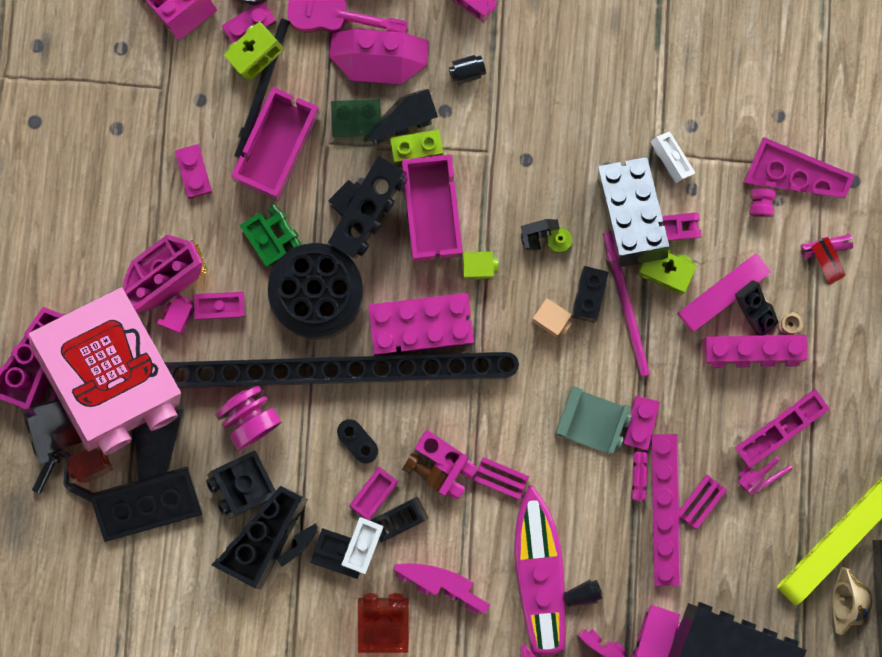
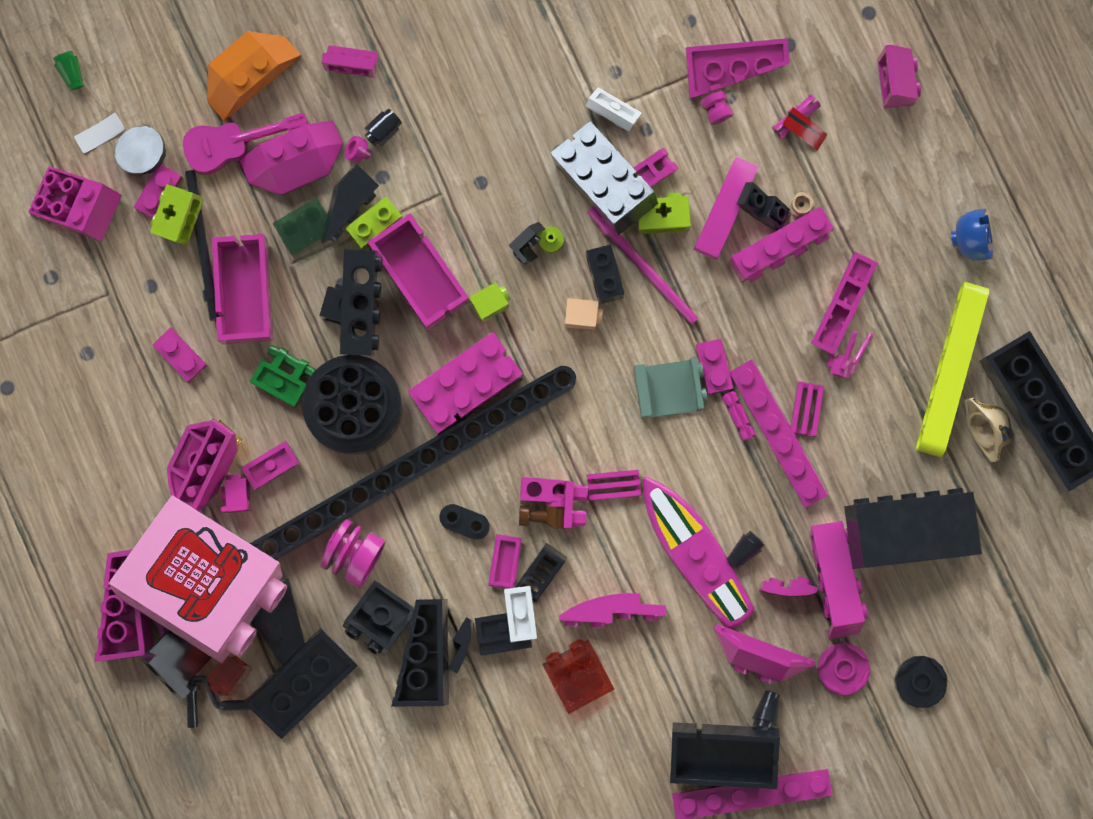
camera: 25 degrees left, 0 degrees up
none -> dark pink tile [345,135,372,163]

